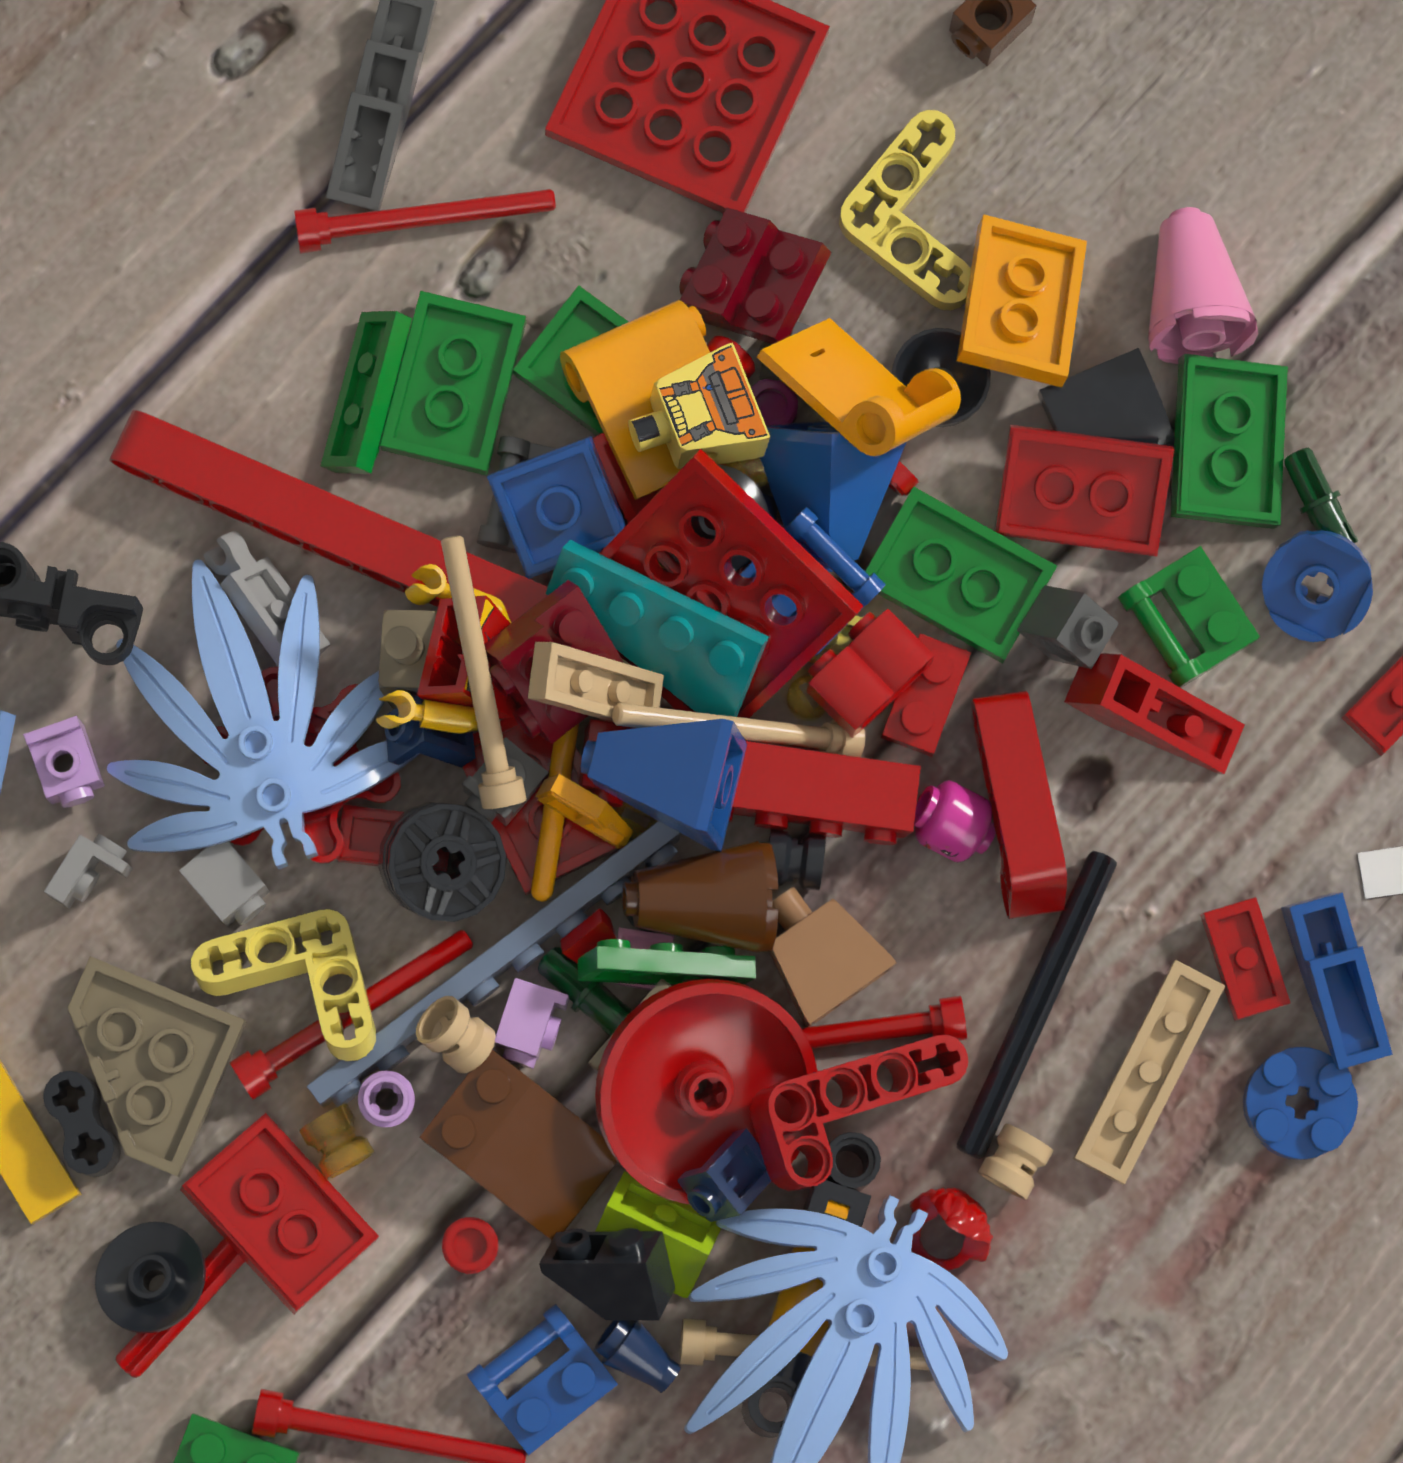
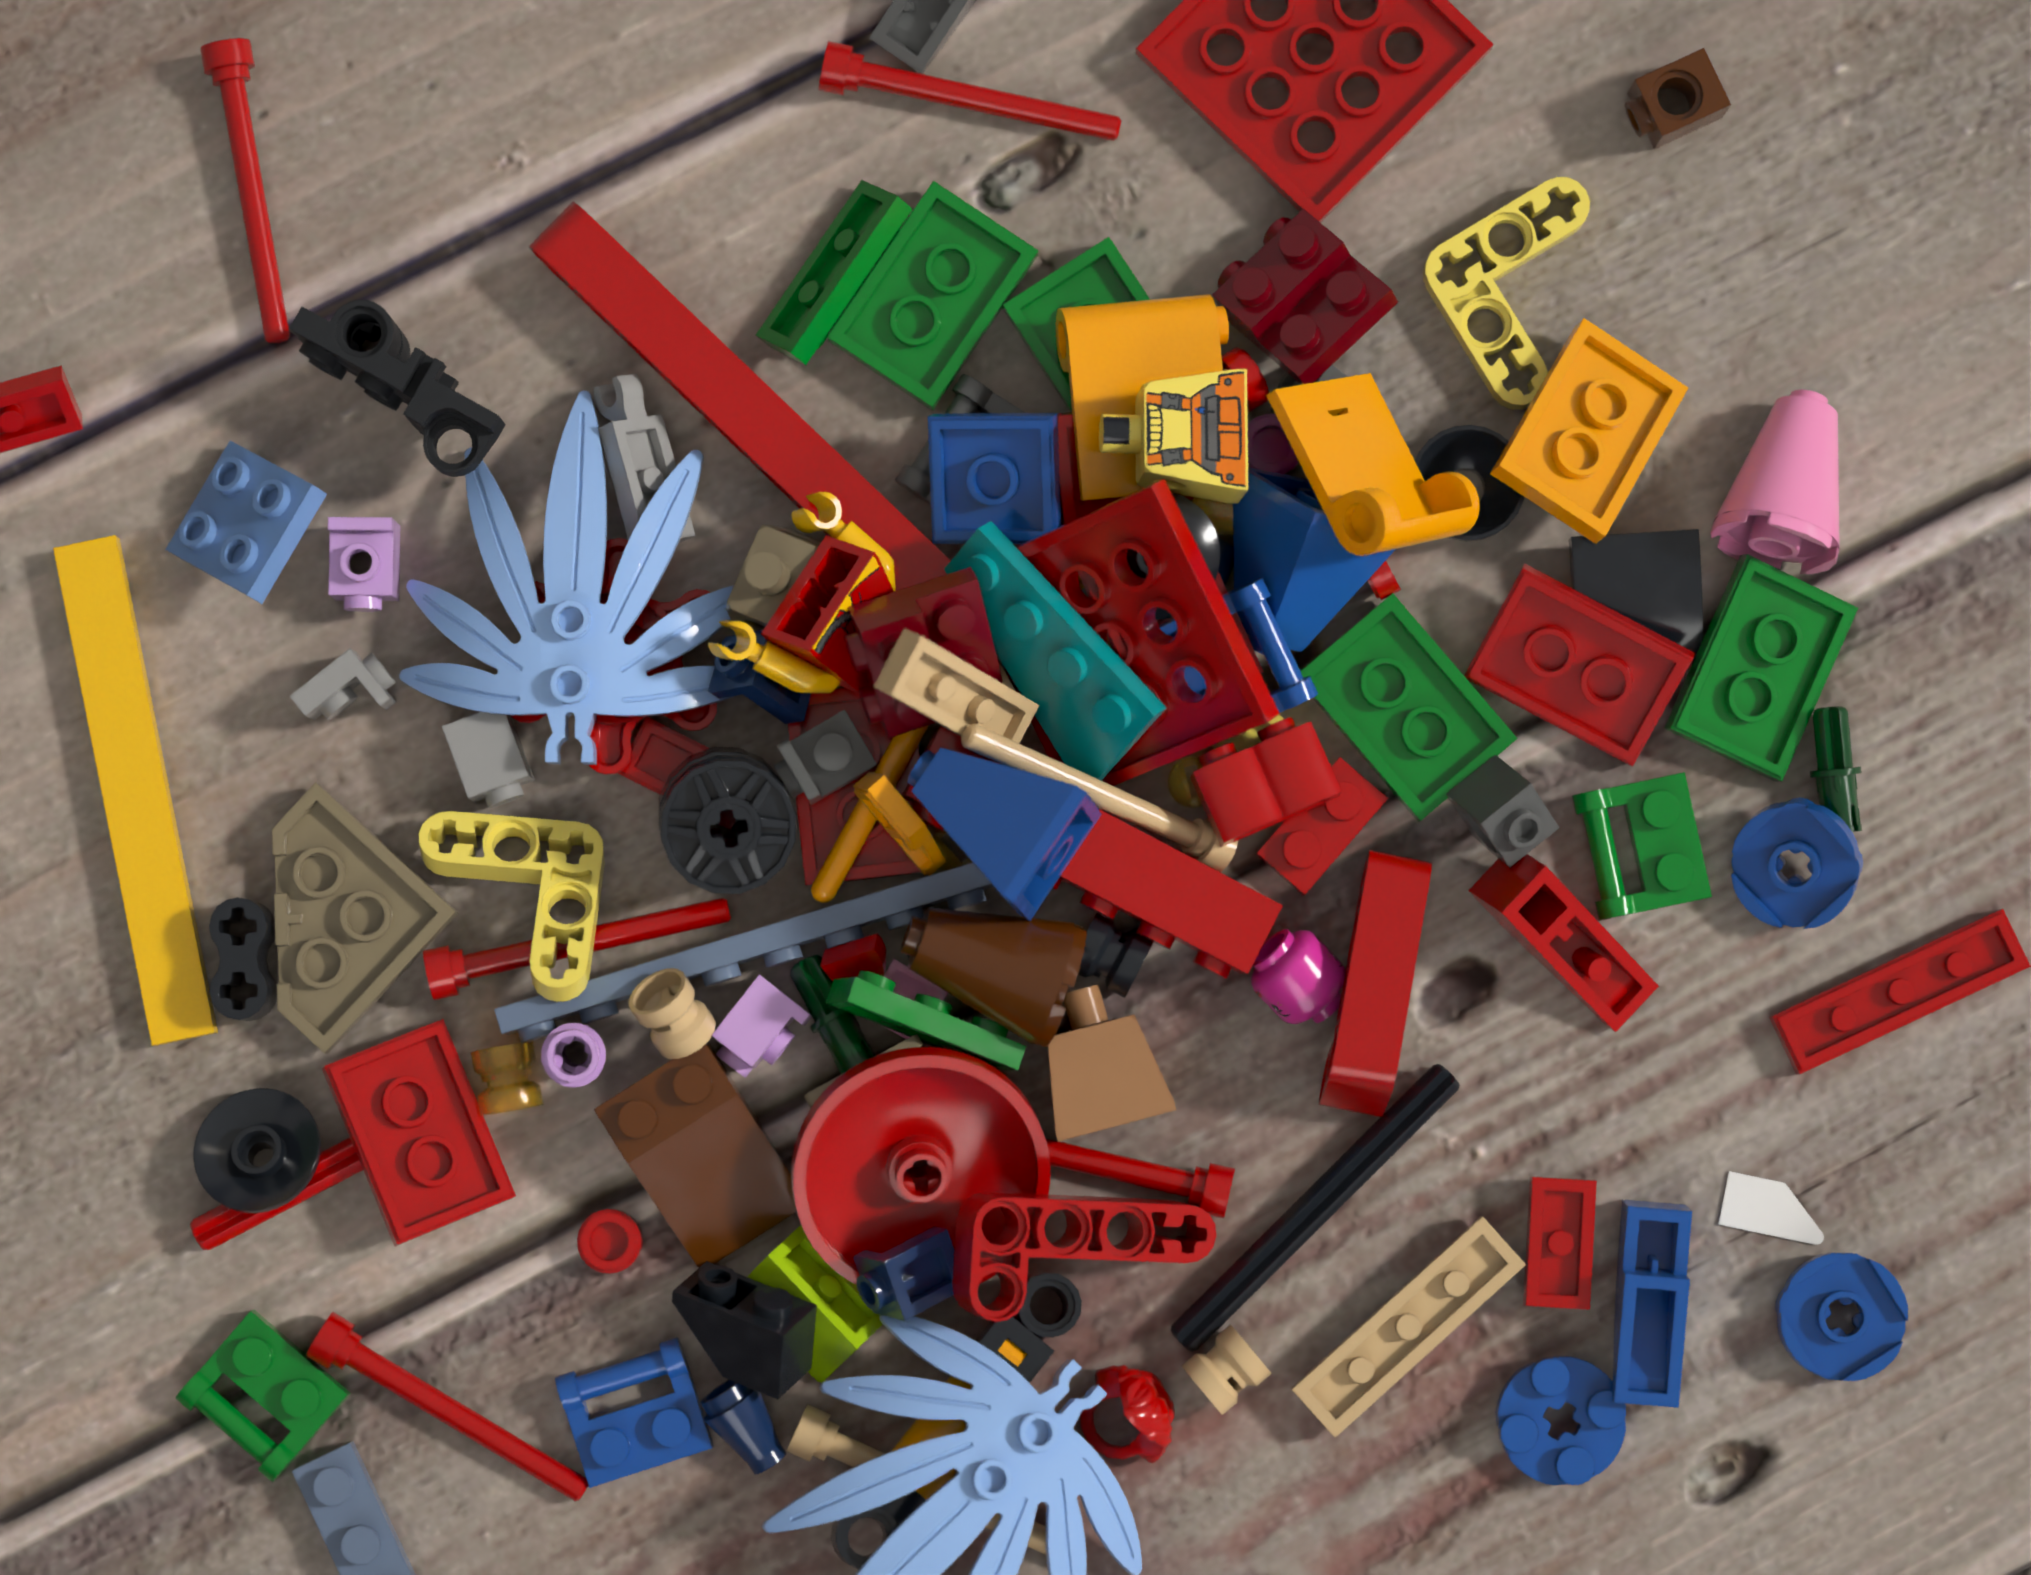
camera: 30 degrees right, 5 degrees up
tan piece [441,535,527,809] -> none

